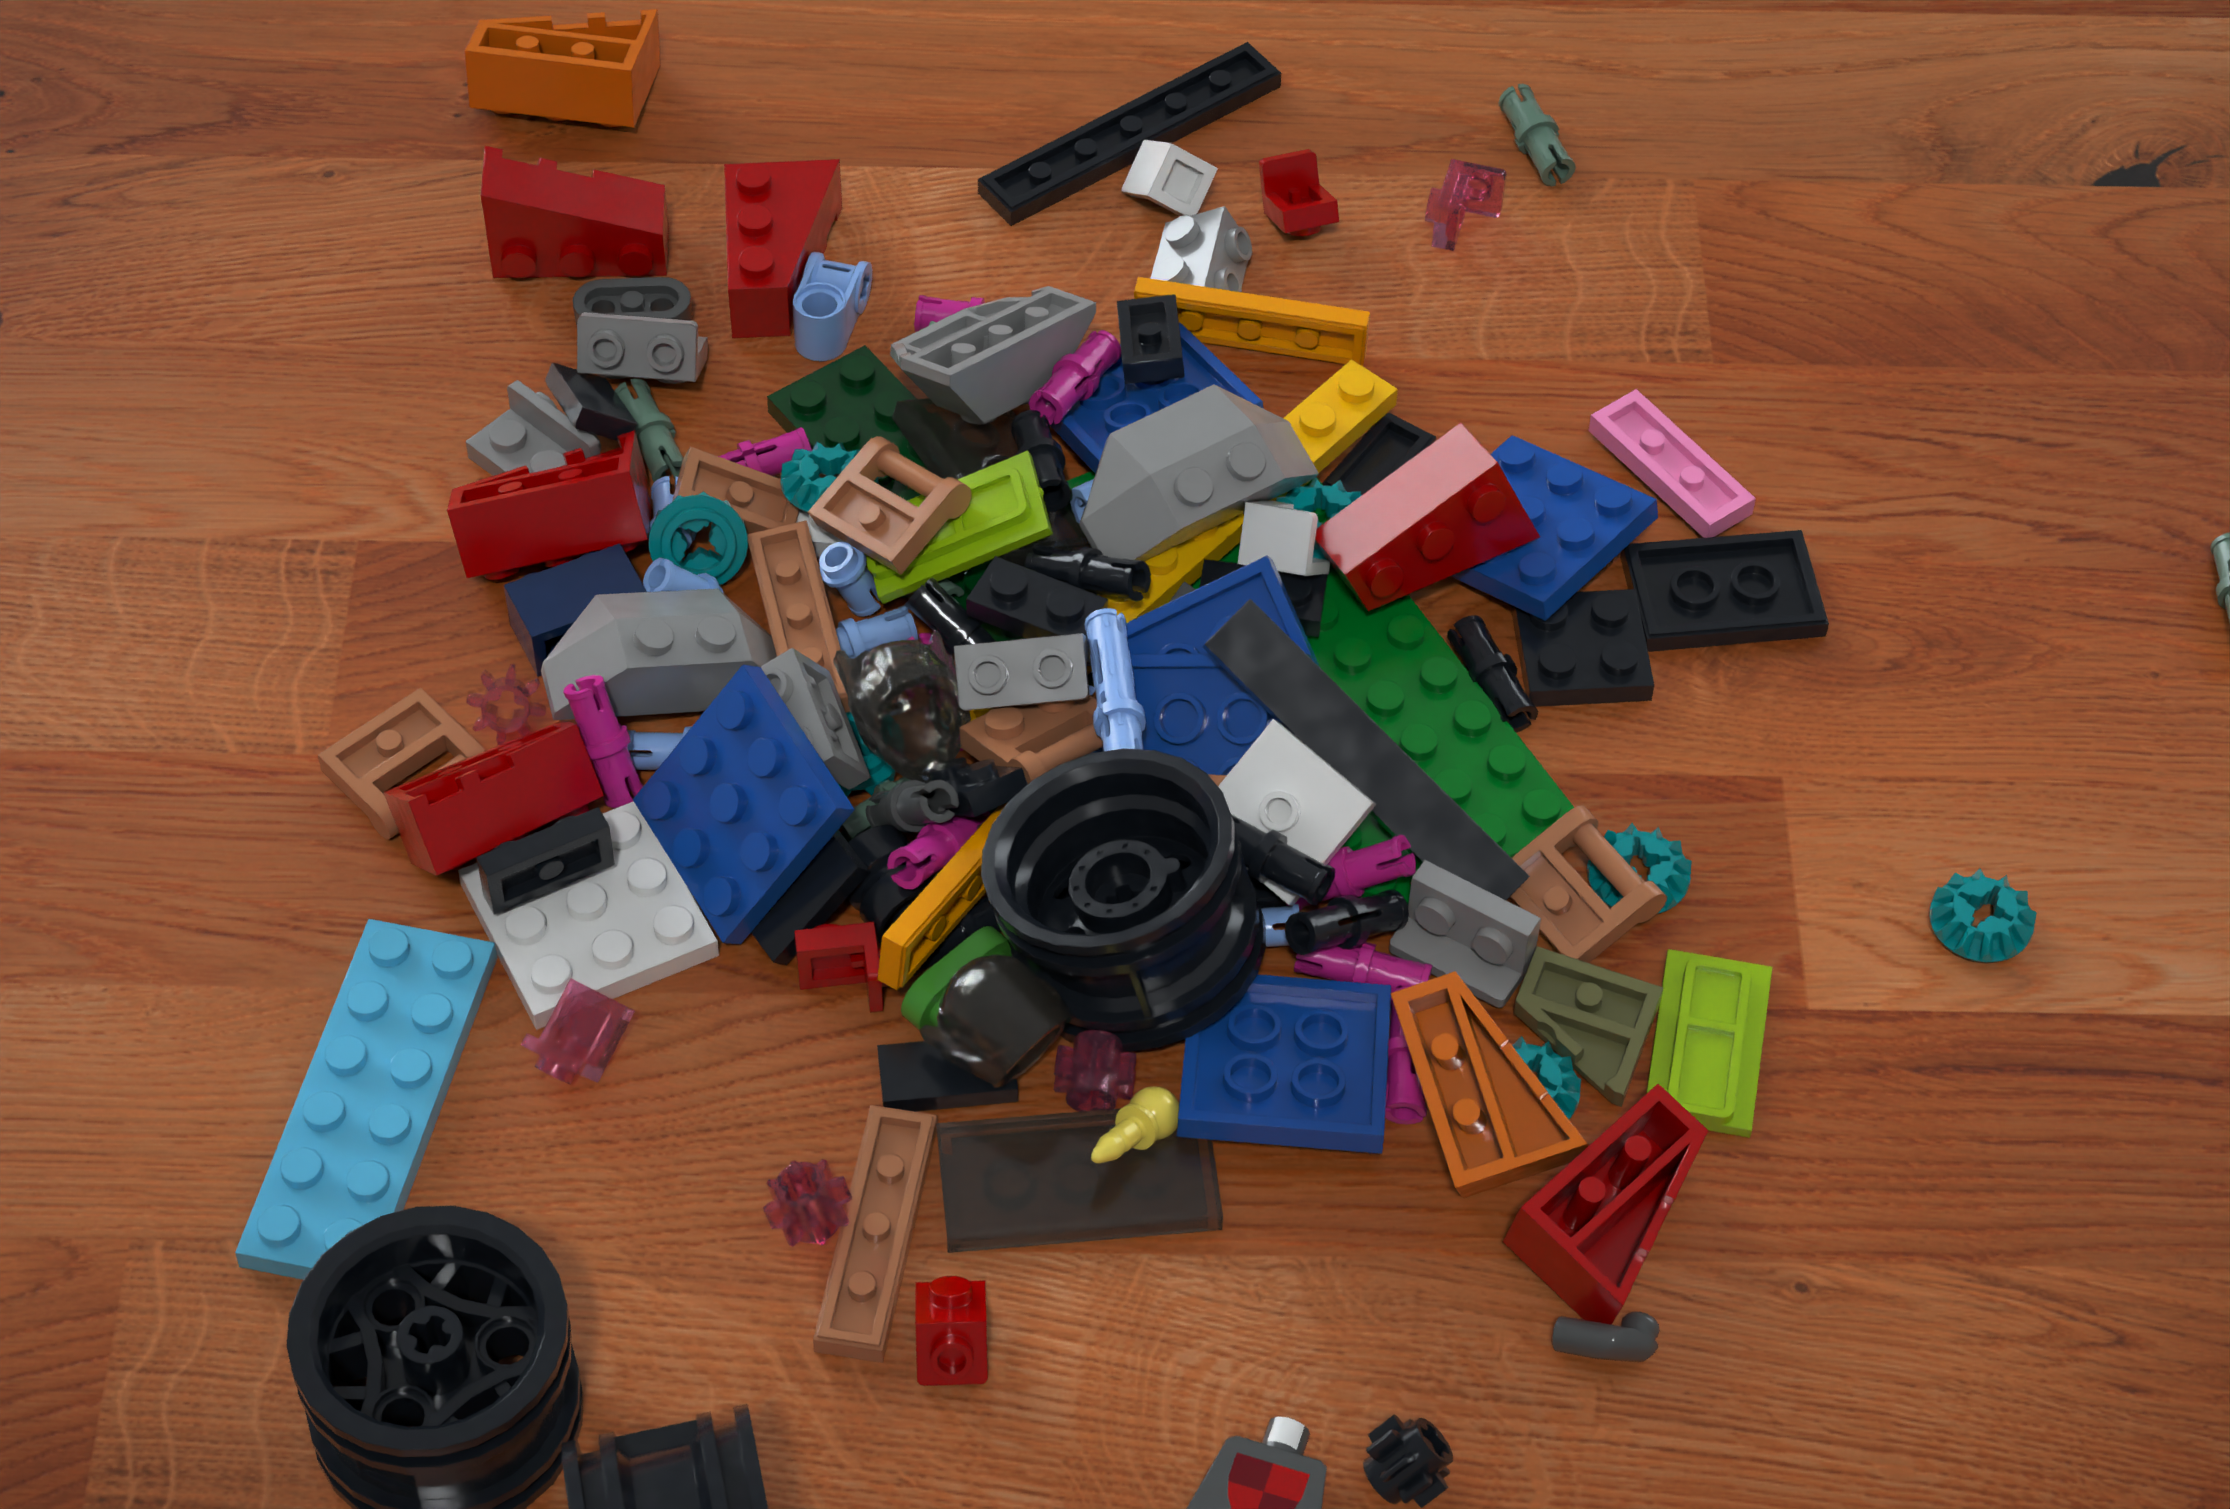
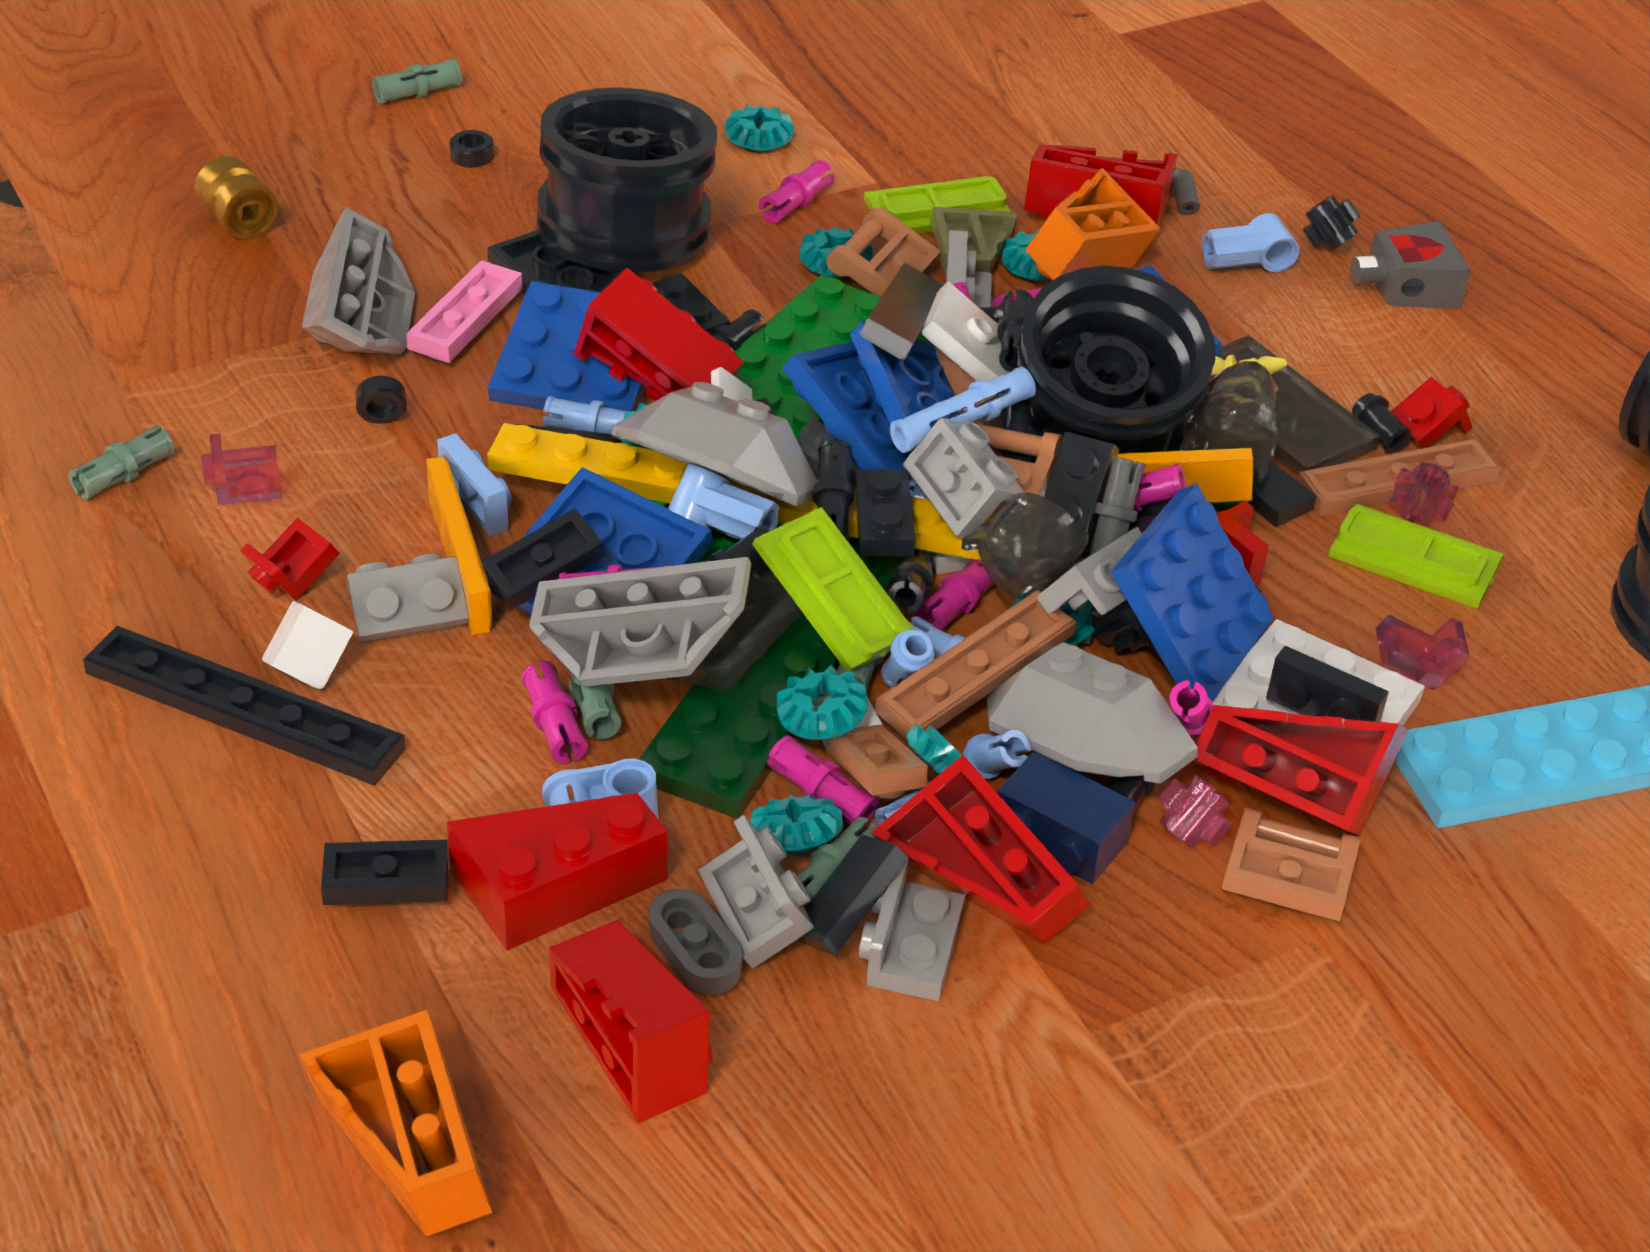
camera: 120 degrees left, 10 degrees down
nougat plate [808,436,971,575] -> none
none -> pearl gold wheel [195,156,278,239]
none -> light grey wedge [301,207,415,355]
none -> black plate [321,839,449,905]
none -> black tile [356,376,407,424]
none -> light blue plate [437,433,512,537]
none -> black tile [450,130,494,168]
none -> black wheel [537,87,717,273]
none -> teal gear [750,794,843,854]
none -> dark pink pin [759,160,835,223]
none -> light blue piece [1201,213,1300,272]
none -> lime piece [1328,503,1504,609]
none -> black pin [1352,393,1412,454]

